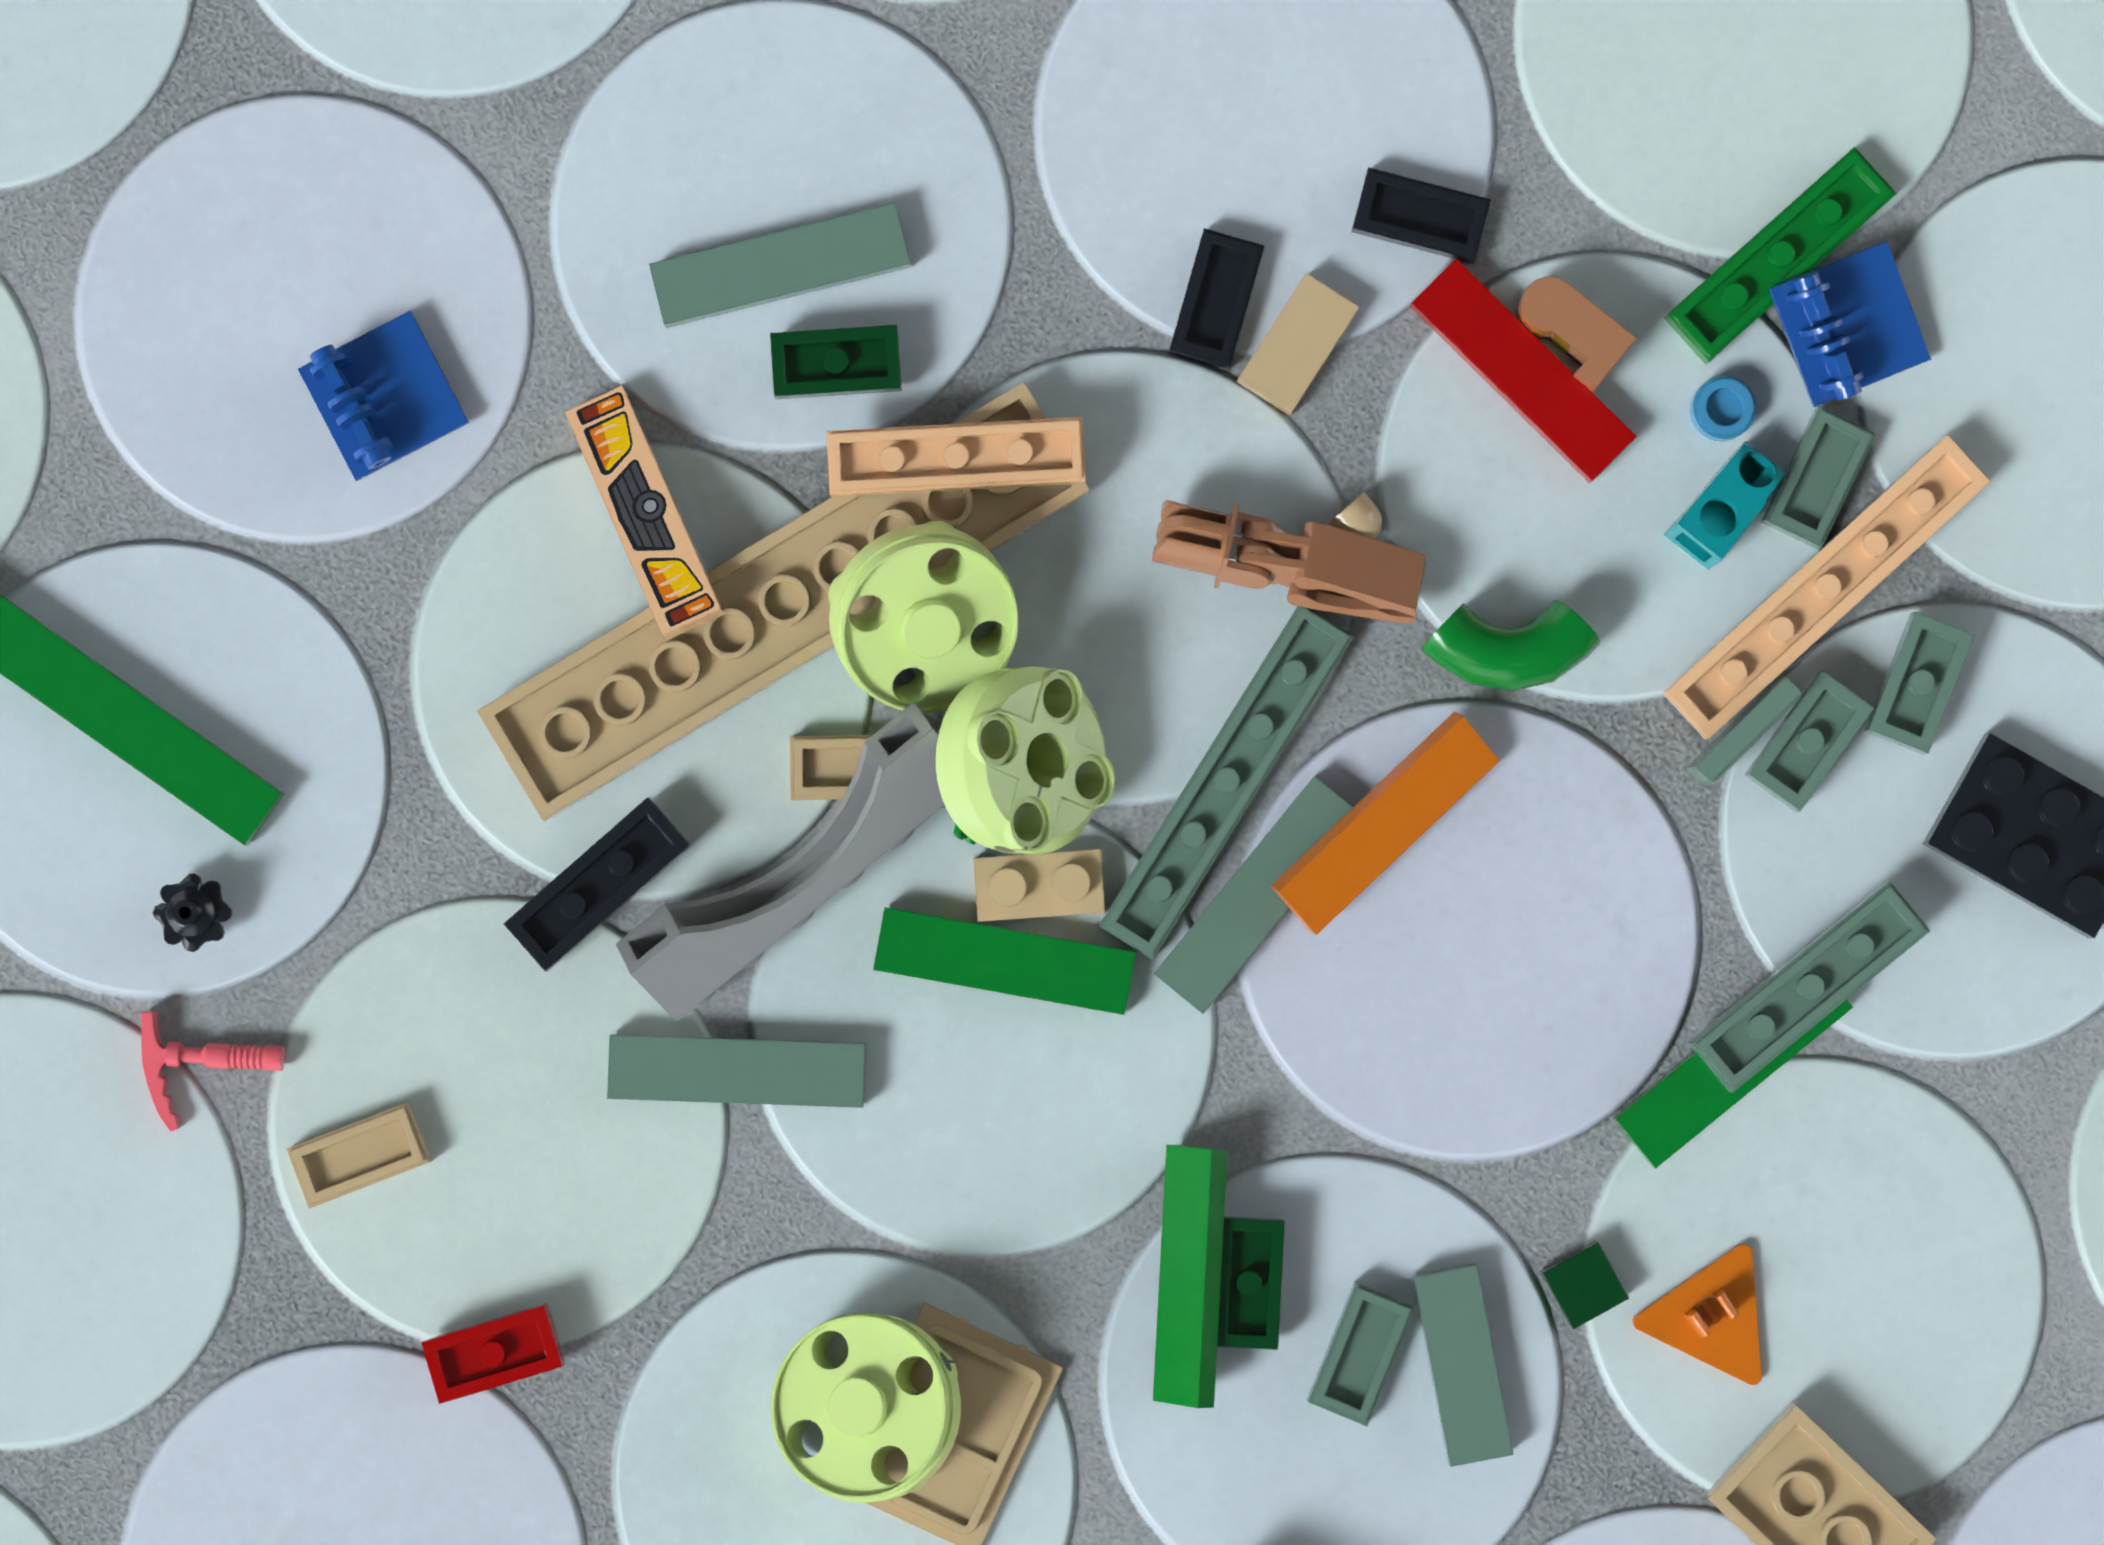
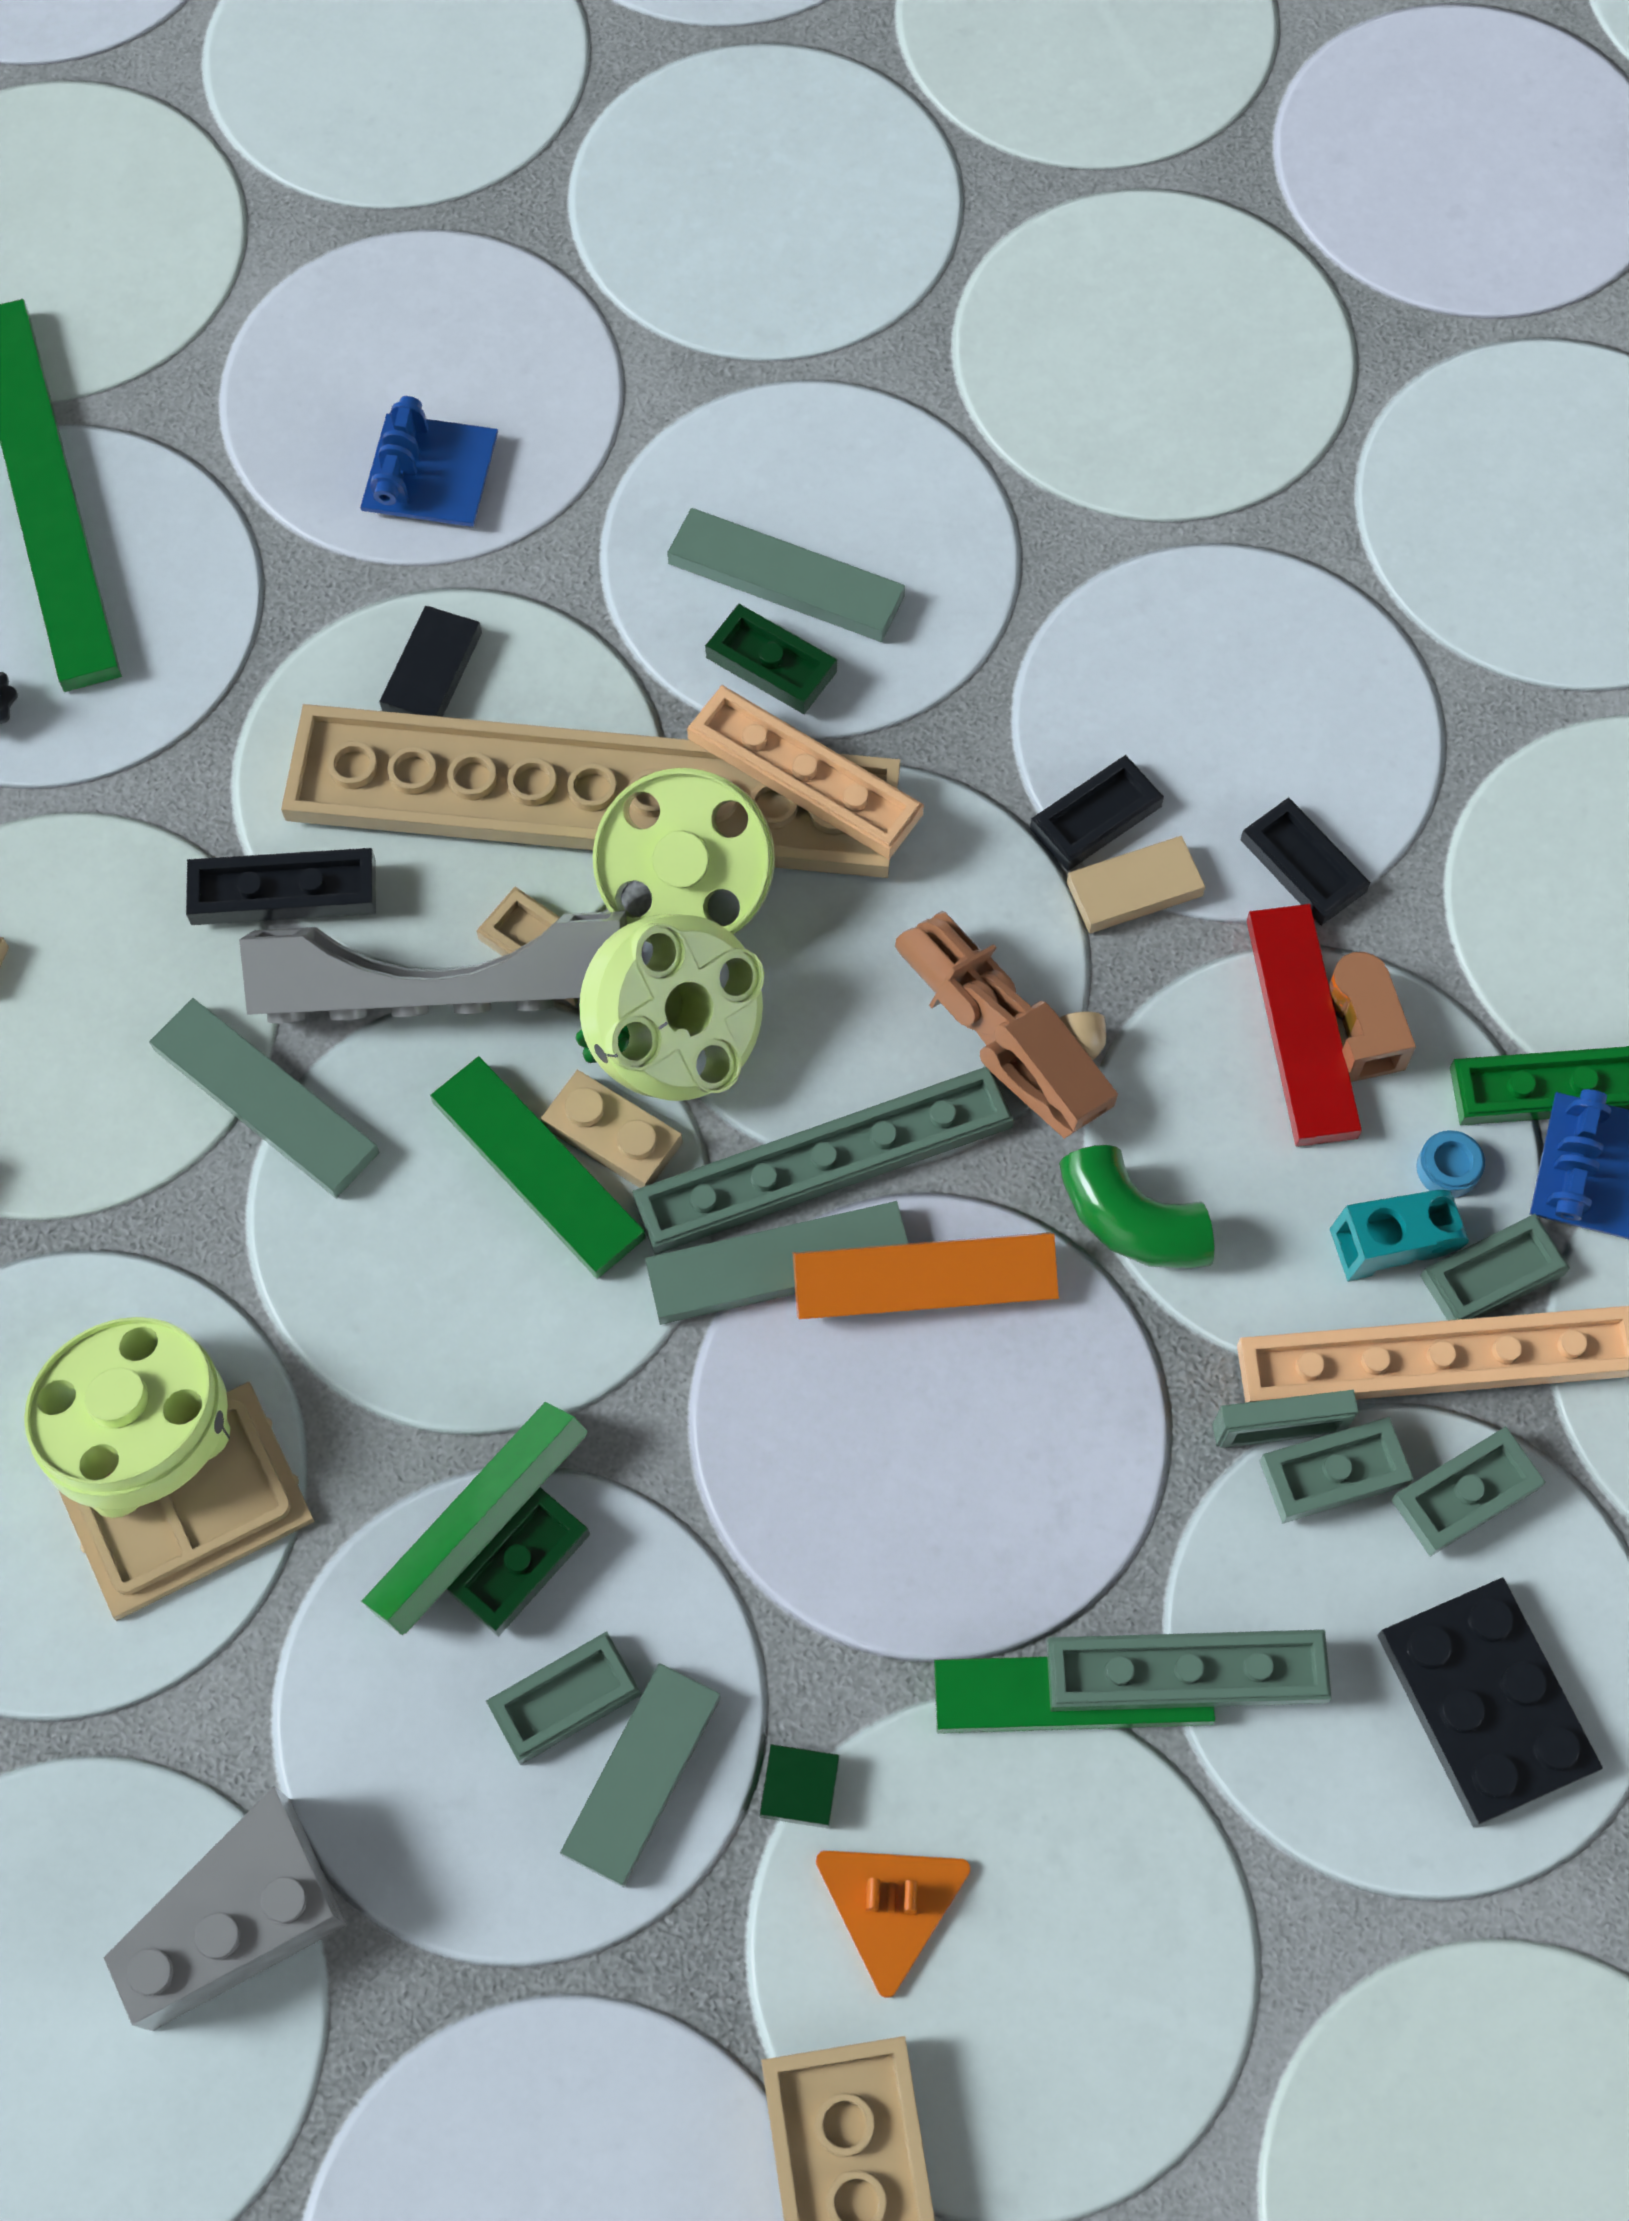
camera: 40 degrees right, 20 degrees down
tile [565,386,724,641] -> none
none -> black tile [379,605,482,717]

